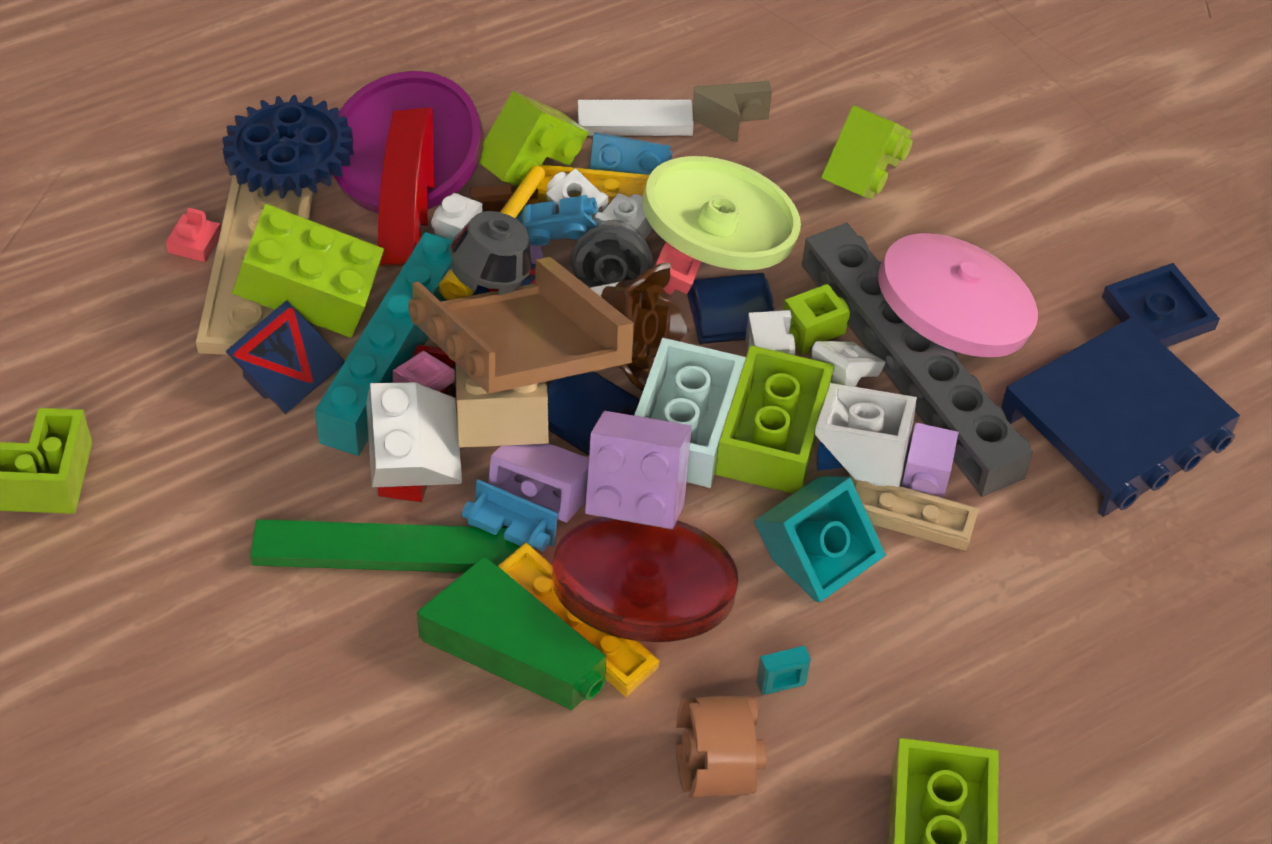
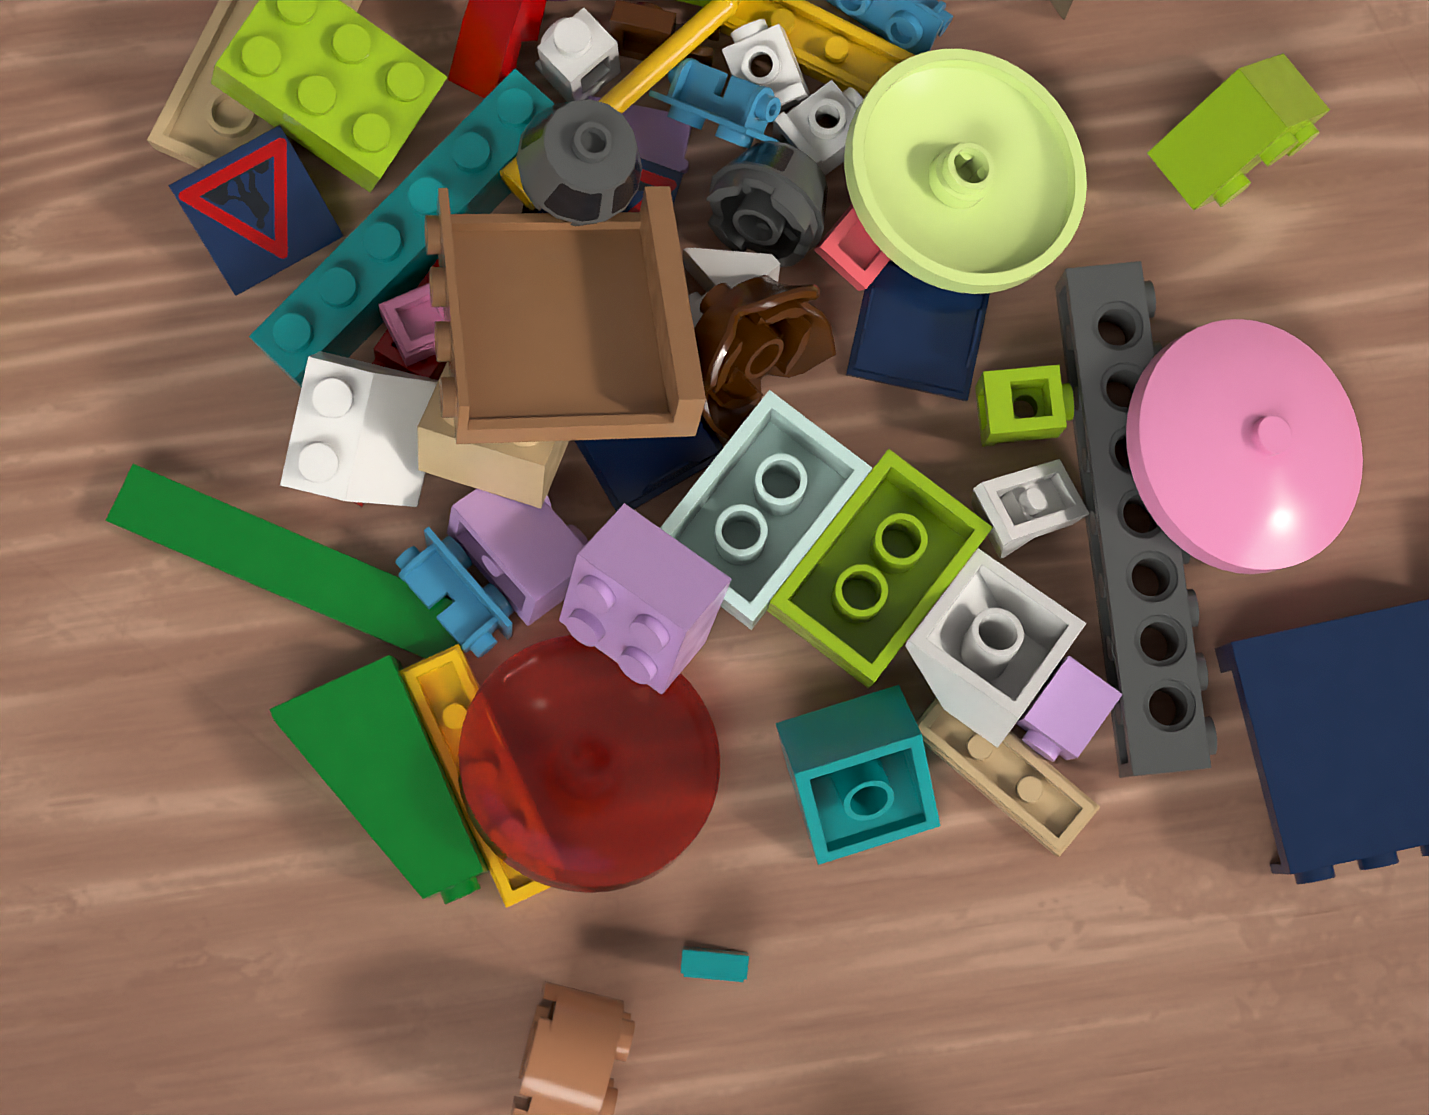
camera: 25 degrees right, 30 degrees up
white brick [745,310,795,355] -> none

